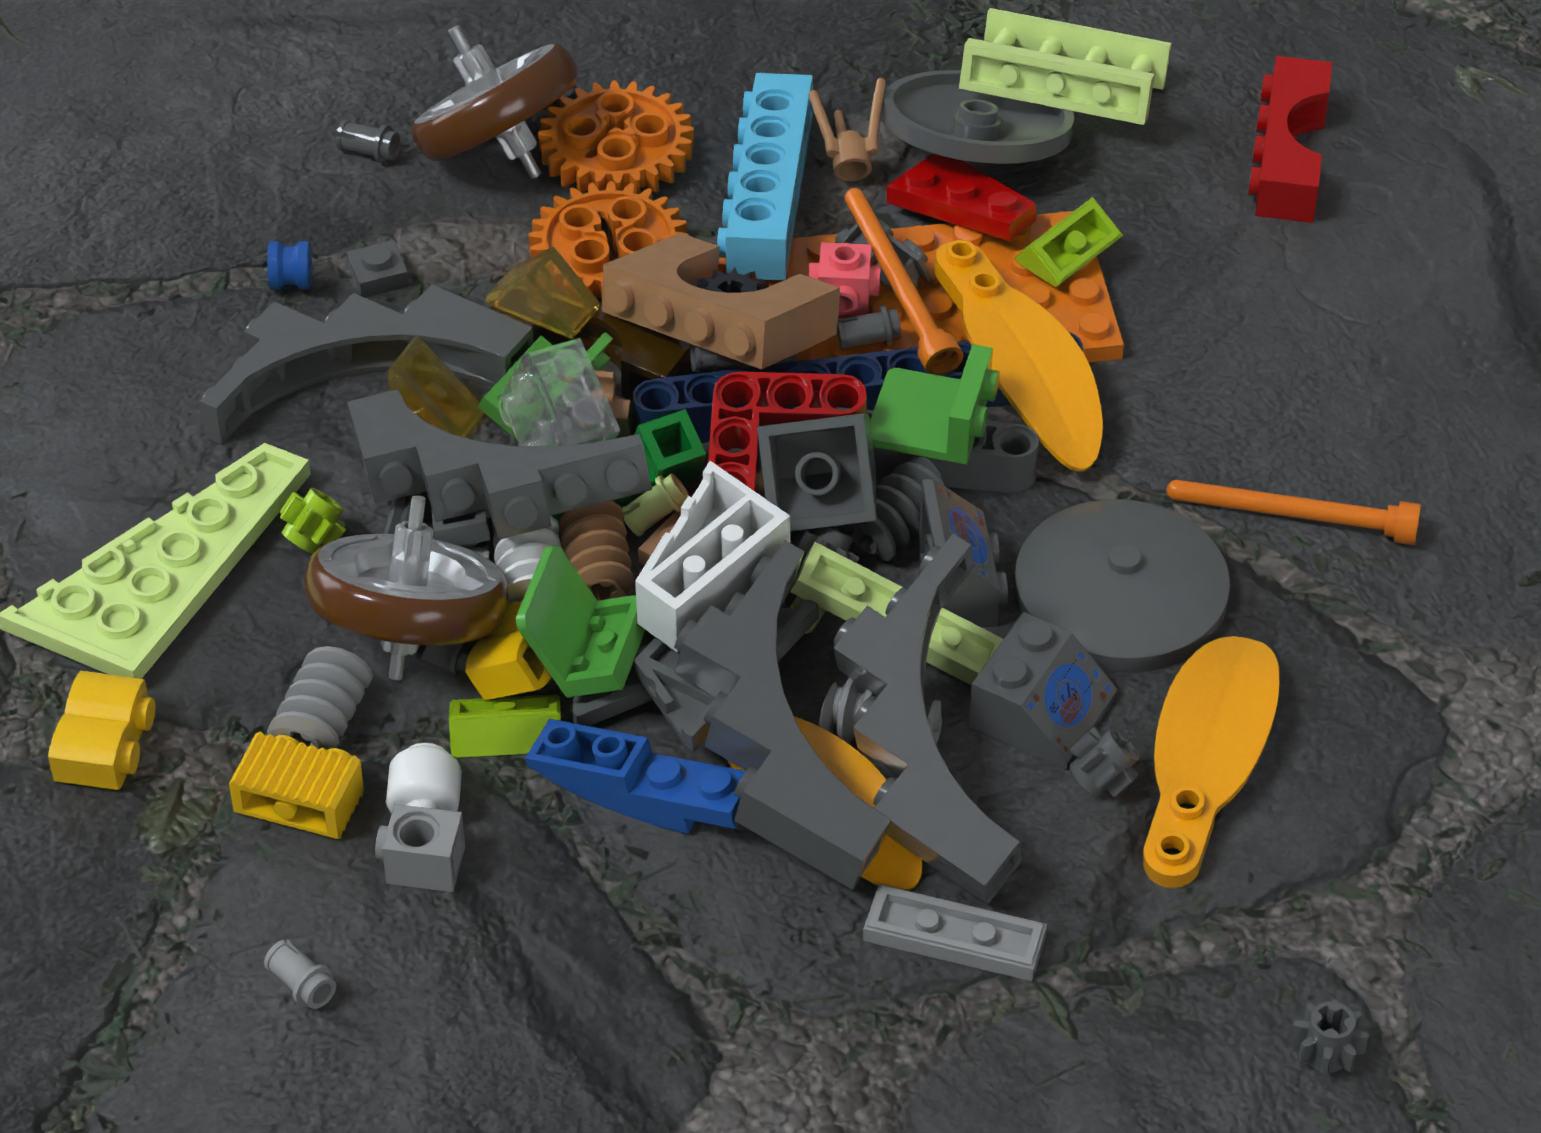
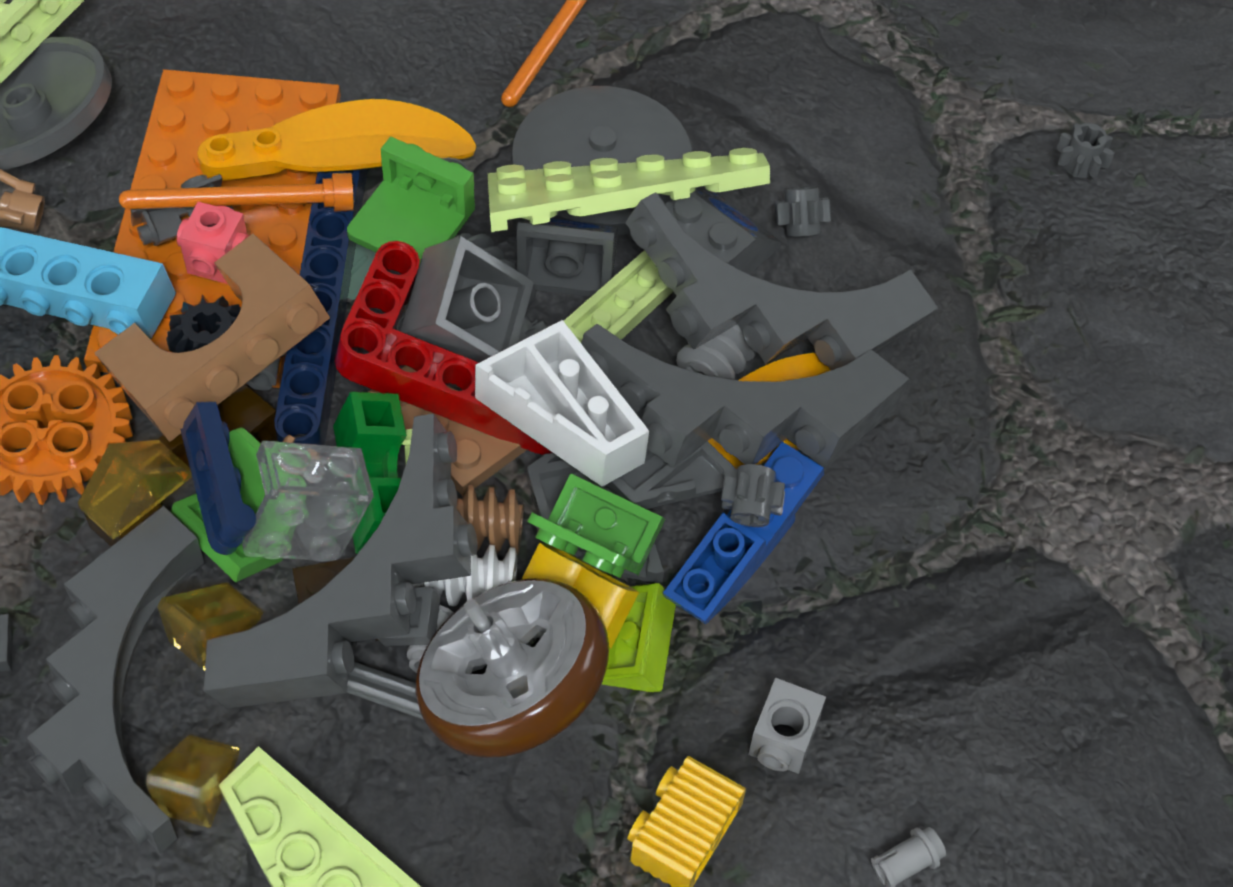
camera: 80 degrees left, 10 degrees up
light grey piece [267,646,373,750] -> none
lime gear [280,488,347,554] -> none
white head [386,743,462,814] -> none
dark grey pin [837,306,902,351] -> none
light grey tile [863,884,1047,981] -> none
red wing [886,153,1036,241] -> none
lime slope [1014,197,1123,287] -> none
light orange plant [1143,636,1279,888] -> none
none -> clear yellow slope [146,735,240,828]
none -> dark blue plate [180,402,256,555]
none -> yellowish green wing [488,148,770,232]
none -> dark grey gear [721,464,785,527]

